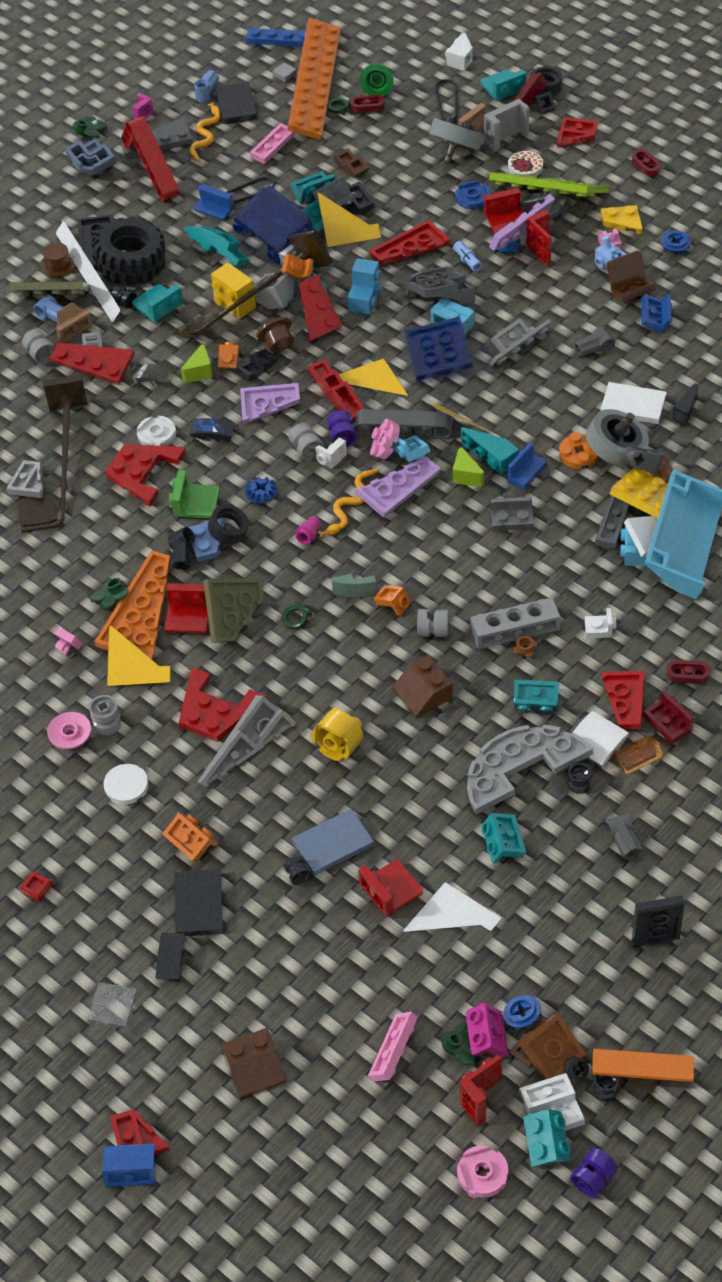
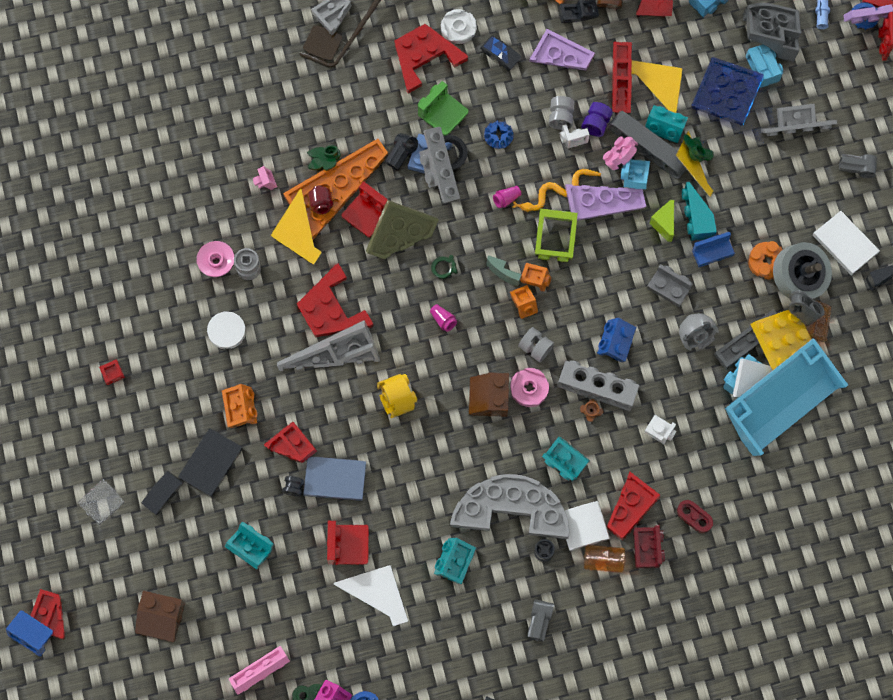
camera: 30 degrees right, 20 degrees up
none -> teal bracket [225,522,274,569]
none -> red wing [264,422,317,463]
none -> dark red head [307,185,334,215]
none -> light grey bracket [419,127,460,203]
none -> dark pink cone [430,304,457,332]
none -> bright pink plate [510,368,549,407]
none -> orange bracket [520,263,551,292]
none -> lime window [535,209,578,262]
none -> blue bracket [597,318,636,363]
none -> teal bracket [645,105,688,143]
none -> light grey cylinder [679,313,719,350]
none -> dark green plate [684,134,714,162]

